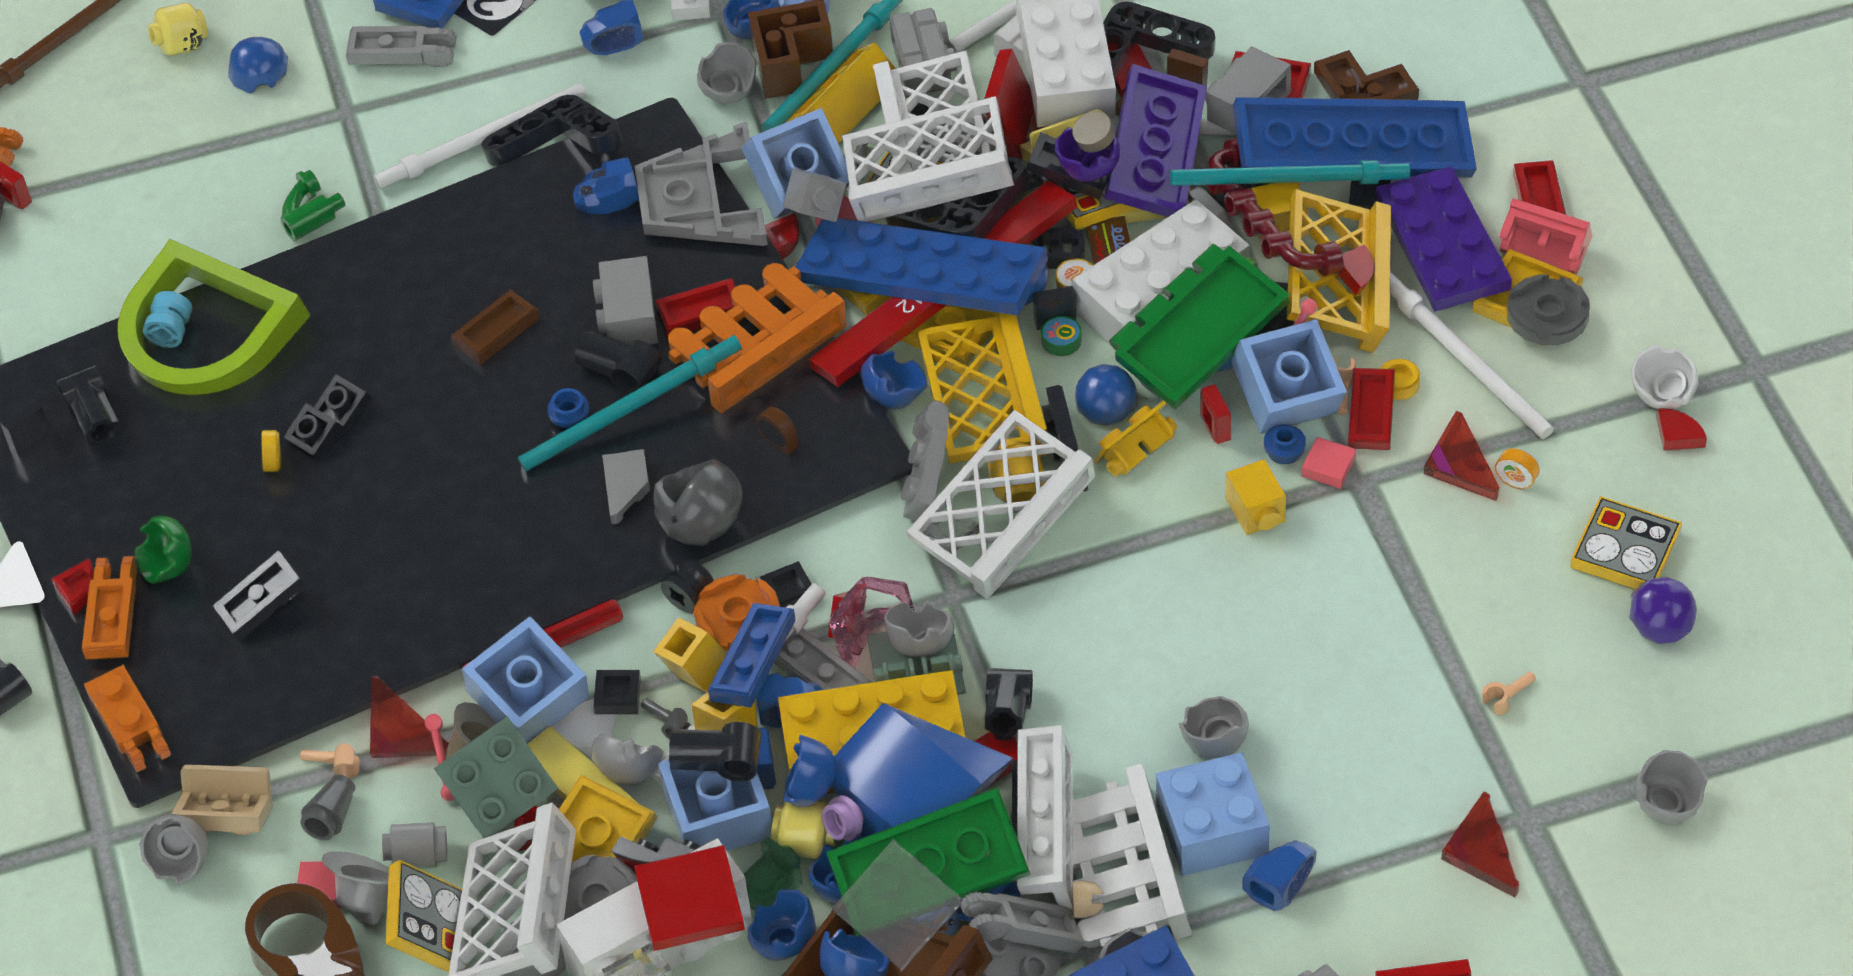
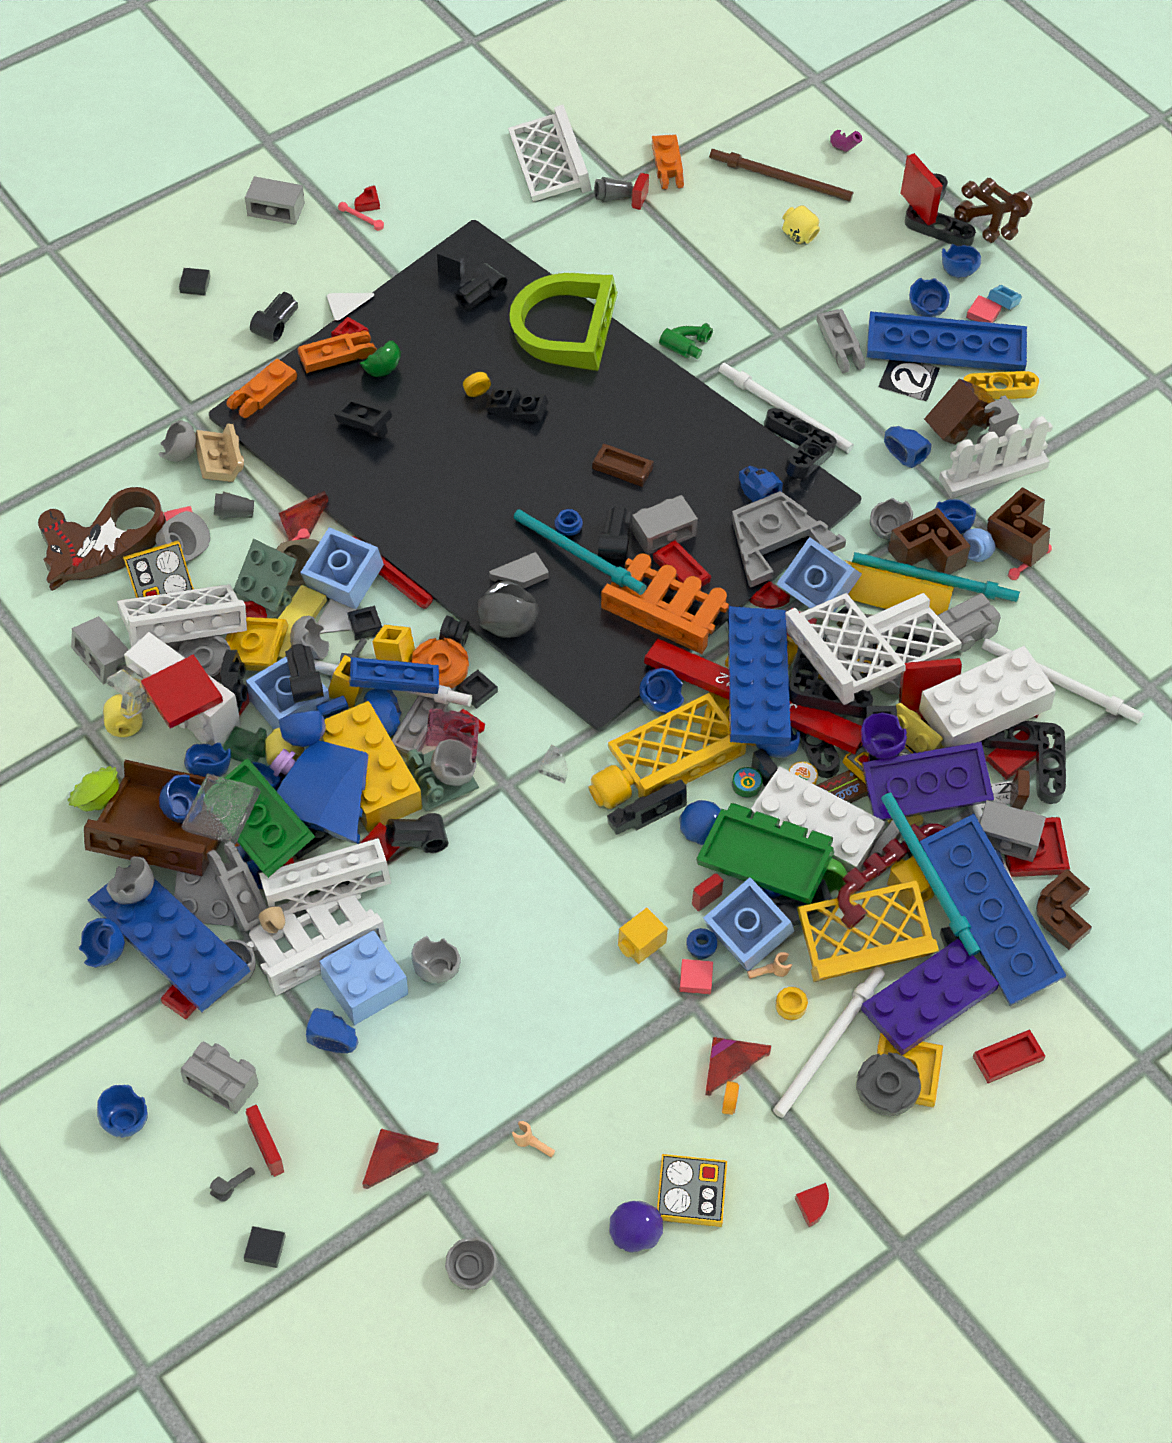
camera: 65 degrees right, 5 degrees up
medium azure wheel [142,291,193,348] -> none
blue hair [228,37,288,93] -> none
light nougat hand [300,743,360,778] -> none
light grey brick [382,822,447,868] -> none
reddish brown tile [757,407,799,455] -> none
light grey brick [783,168,847,222] -> none
light grey hinge [901,400,950,521] -> none
white fence [906,410,1095,600] -> none
dark tan tile [1072,111,1115,152] -> none
yellow hinge [1093,400,1178,477] -> none
coral hinge [1288,299,1317,327] -> none
tile [1338,244,1374,296] -> none
red tile [1348,368,1395,450] -> none
coral hinge [1499,198,1593,275] -> none
white hair [1631,345,1699,410] -> none

